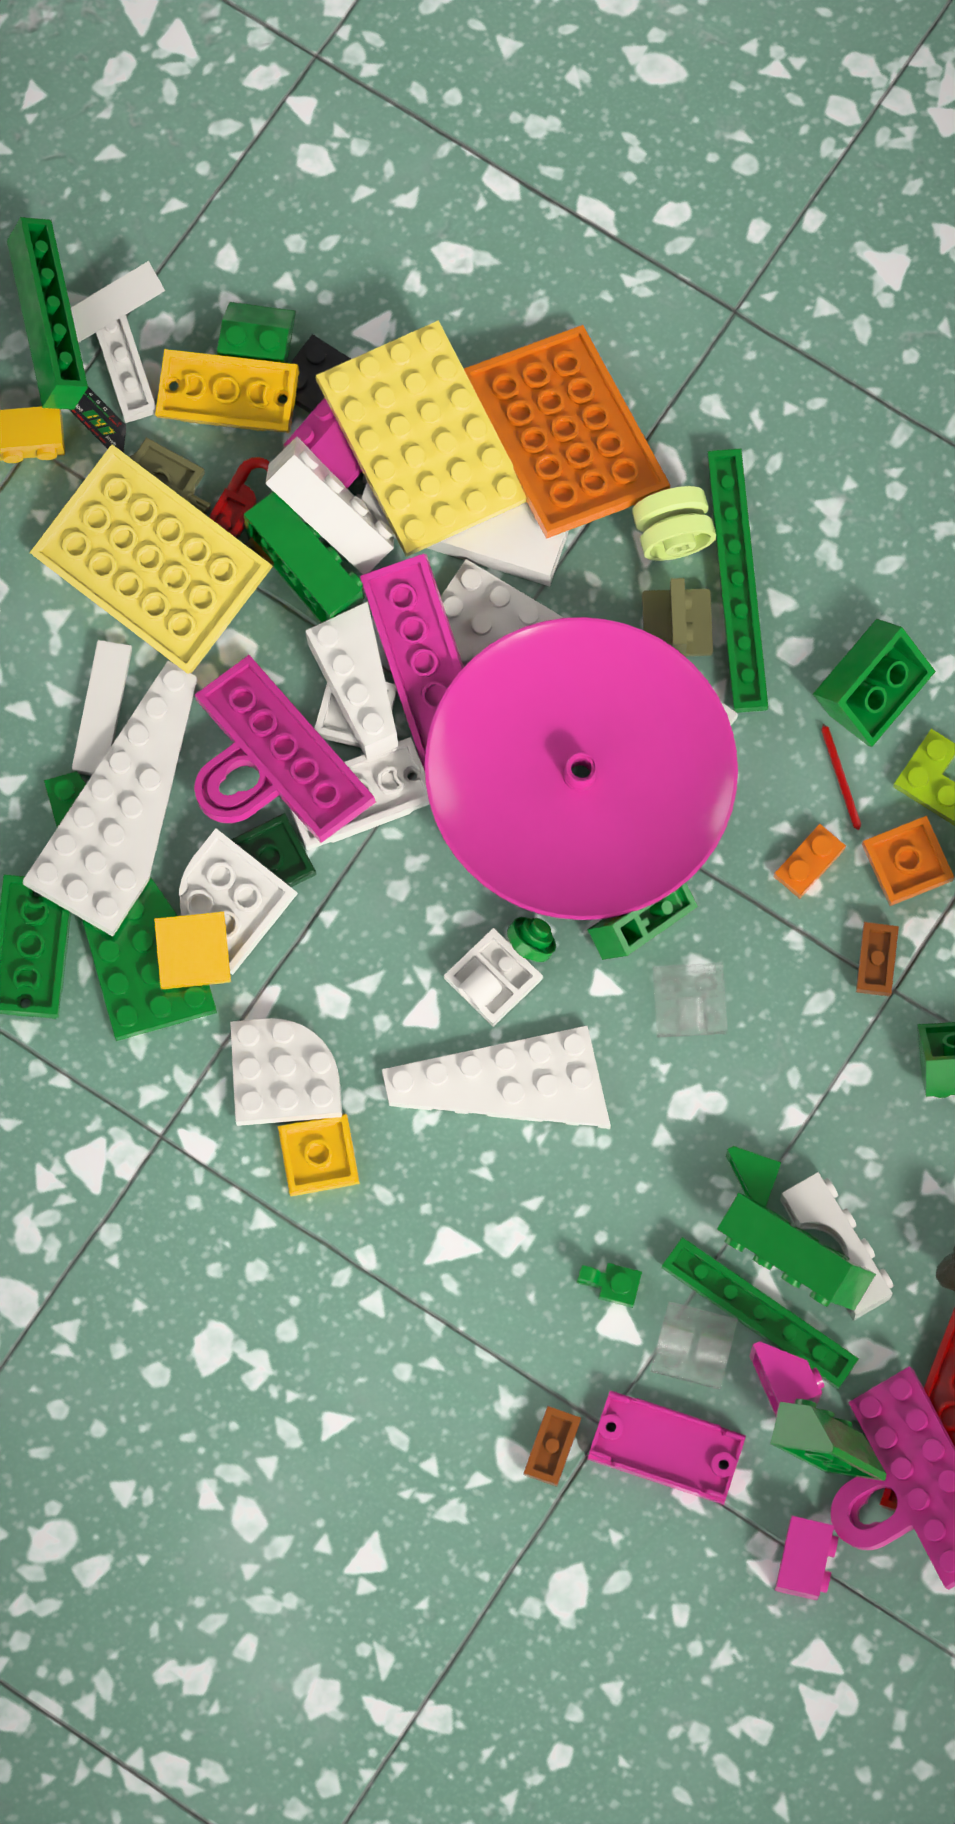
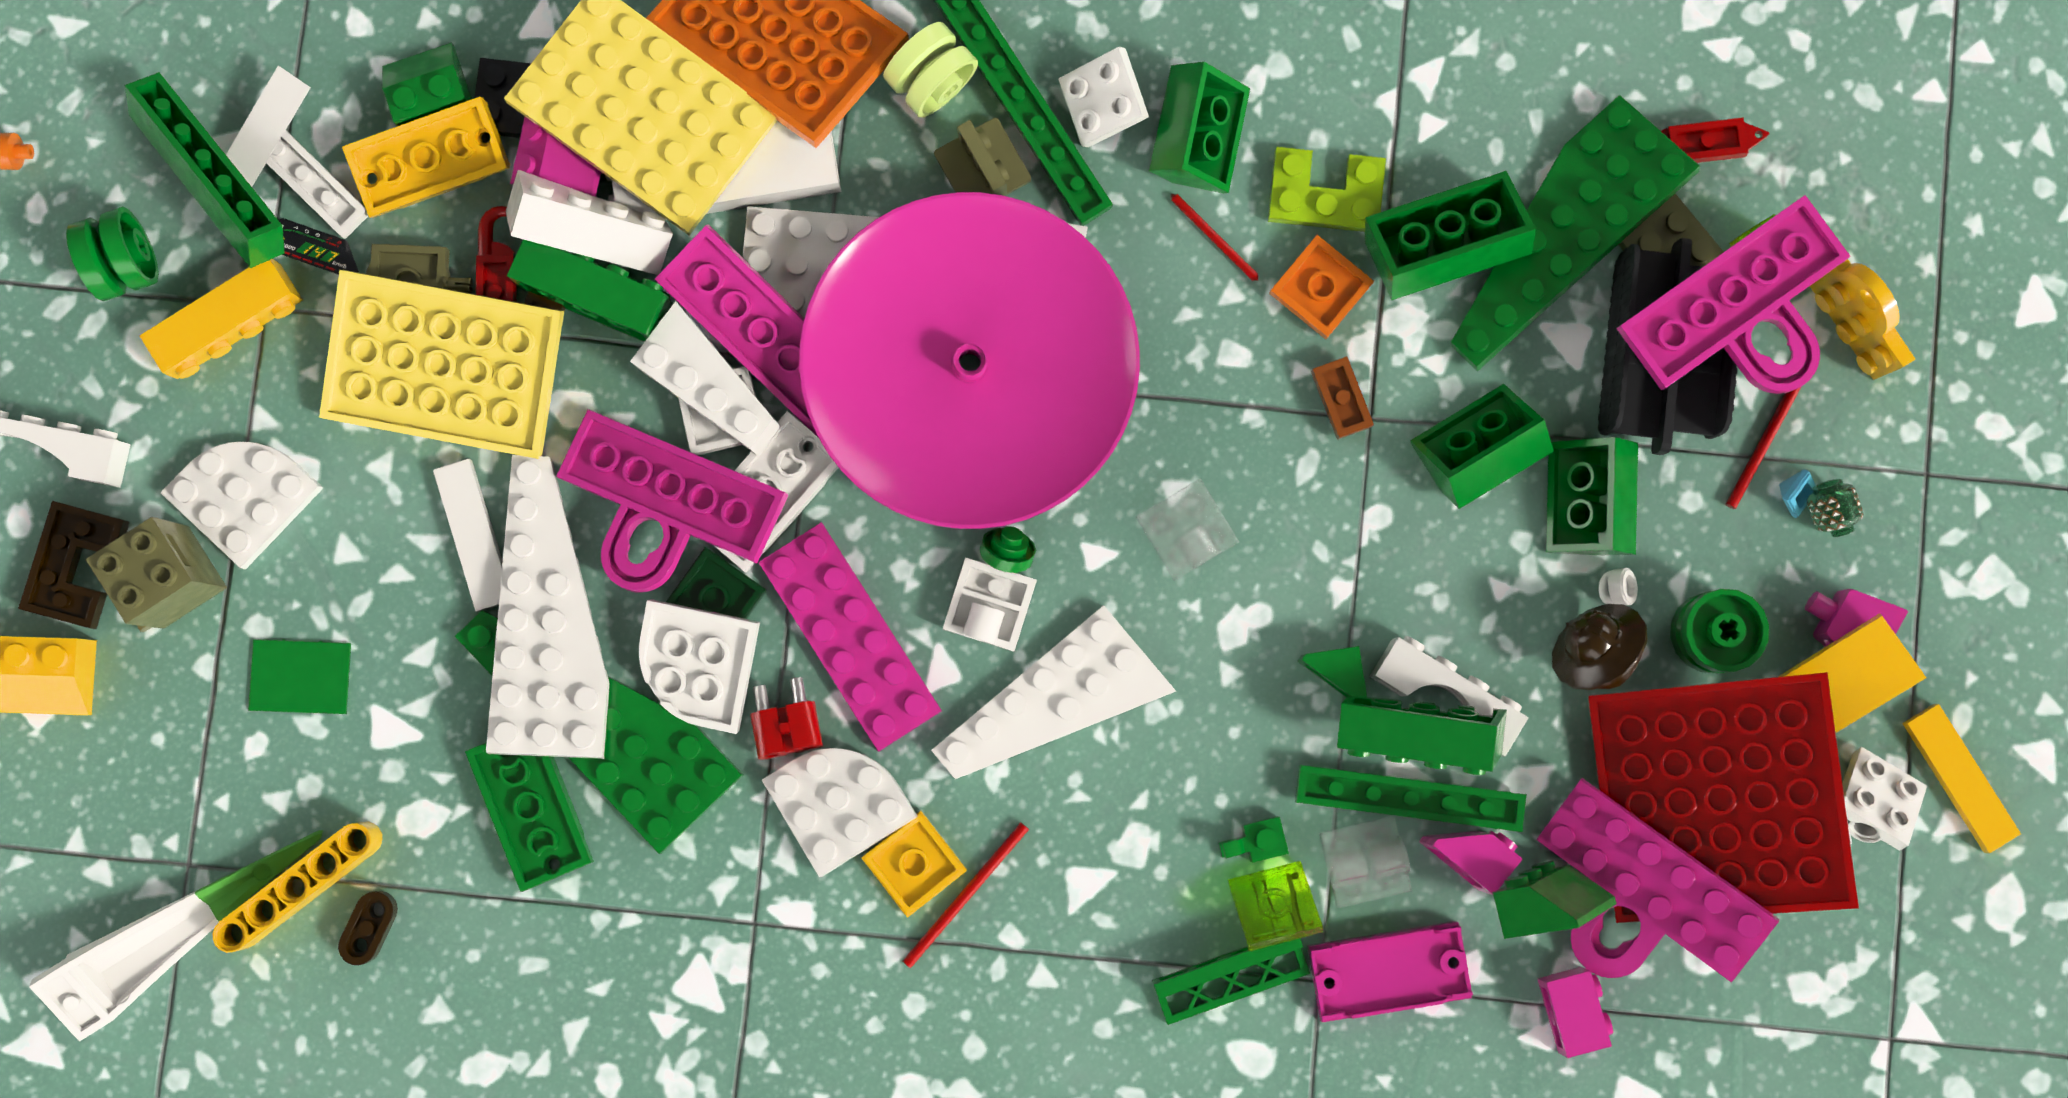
camera: 30 degrees left, 10 degrees up
yellow tile [154,912,231,989] -> none
dark orange plate [523,1406,581,1487] -> none
green slope [587,883,698,960] -> none
orange plate [774,824,846,899] -> none
none -> red piece [750,677,823,760]
none -> dark pink plate [758,522,942,752]
none -> red axle [902,822,1029,968]
none -> white plate [1058,47,1149,147]
none -> green fence [1152,929,1310,1025]
none -> clear neon green tile [1228,861,1323,951]

